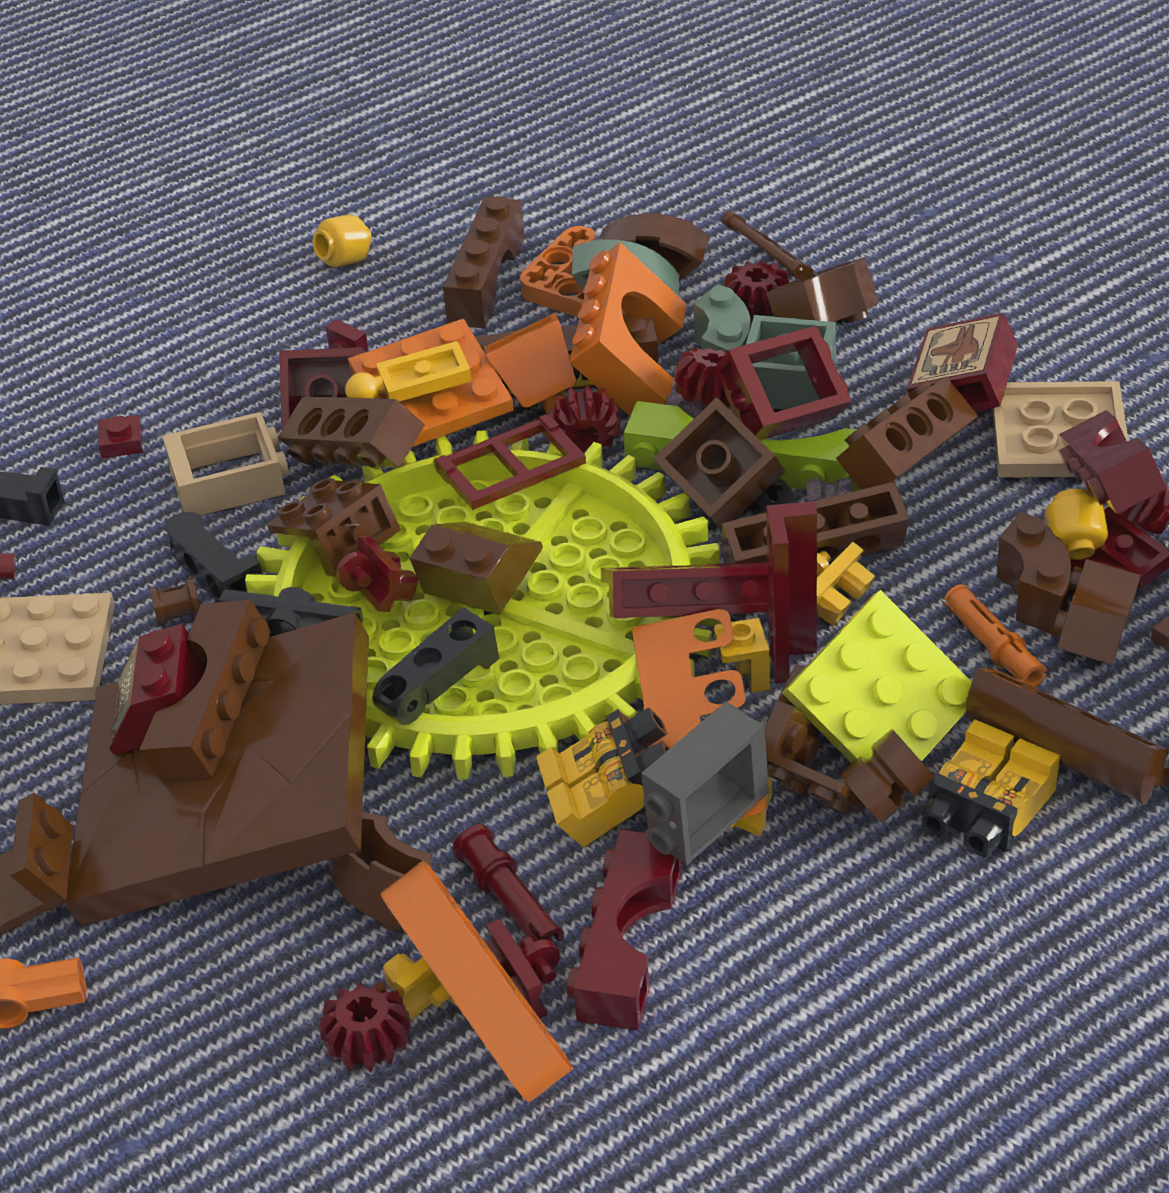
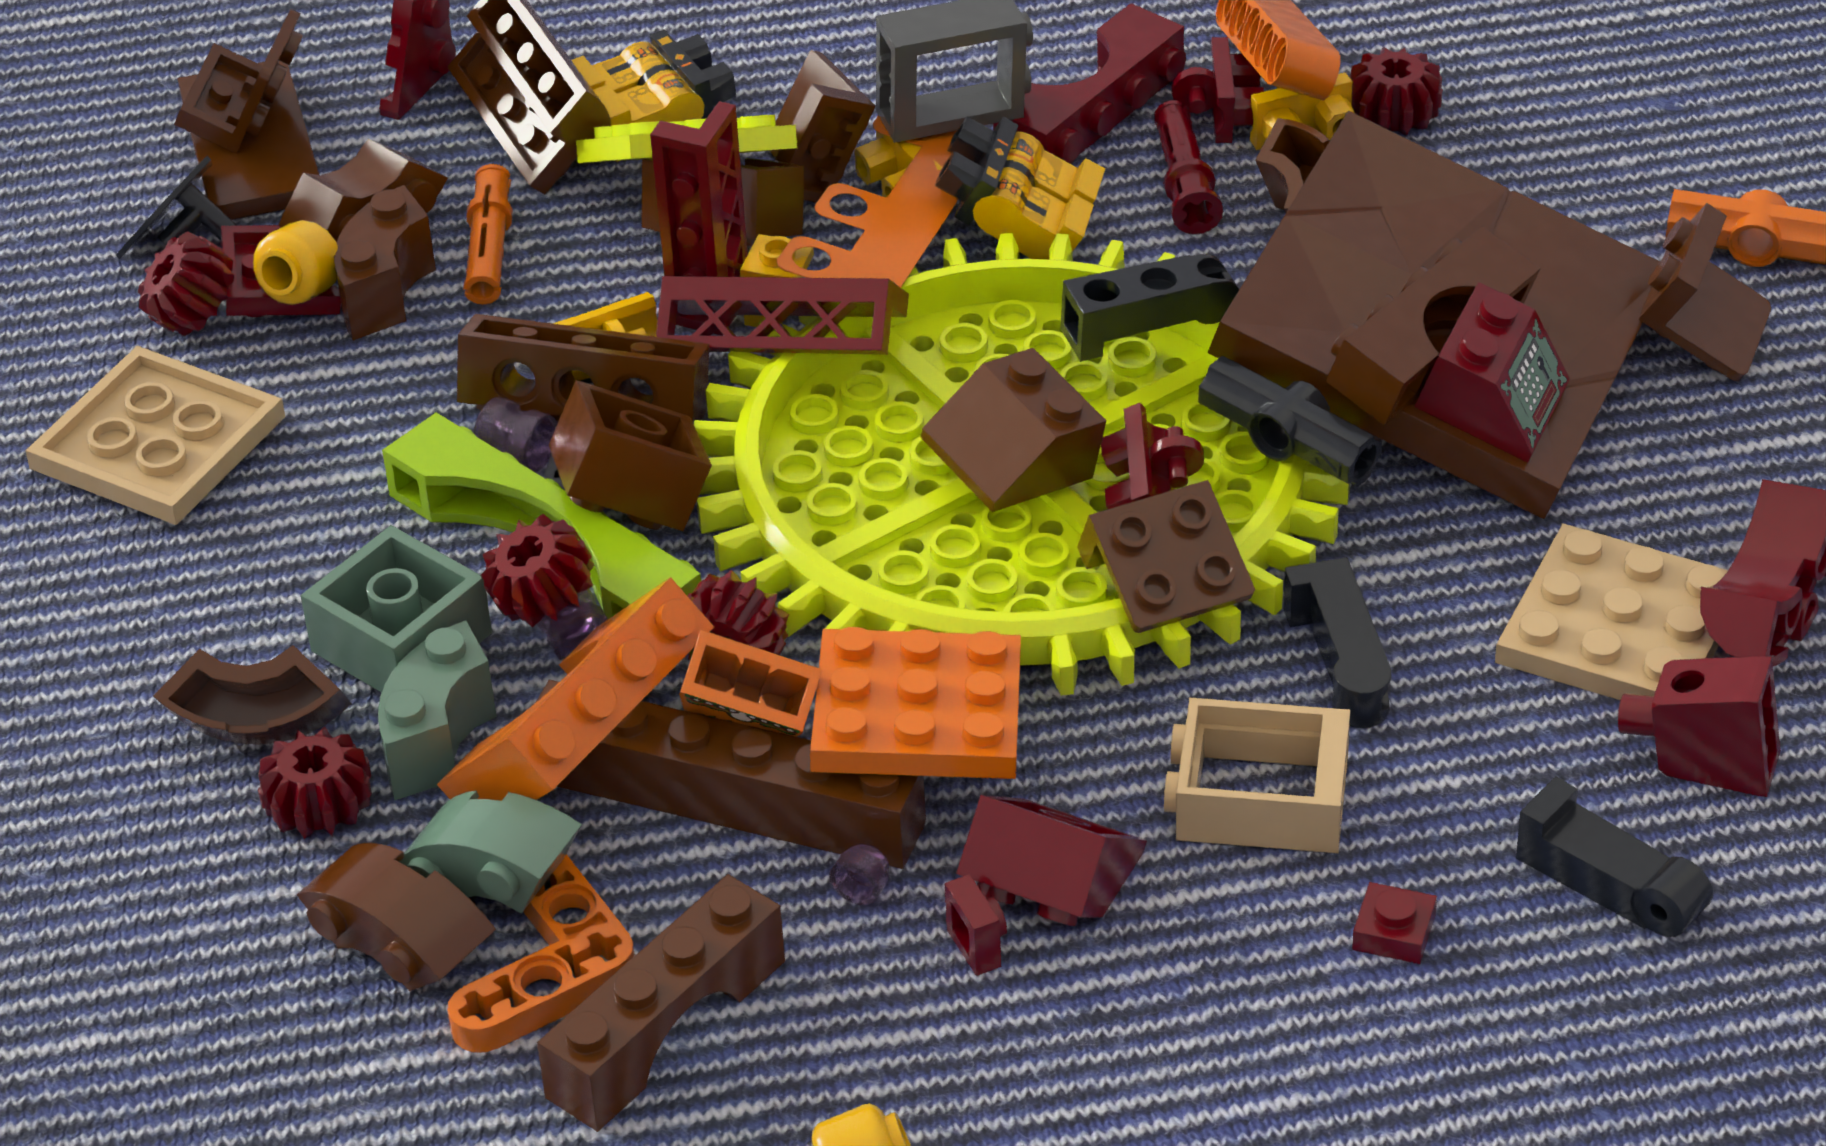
camera: 155 degrees left, 0 degrees up
reddish brown bush [149,578,200,627] -> none
reddish brown brick [278,397,425,469] -> none
yellow plate [345,341,472,402] -> none
dark red window [433,414,586,510] -> none
dark red window [714,326,851,441] -> none
reddish brown window [721,210,818,281] -> none
reddish brown brick [836,376,978,490] -> none
reddish brown wheel [839,728,935,823] -> none
brick [907,312,1018,411] -> none
dark red arch [1058,410,1168,514] -> none

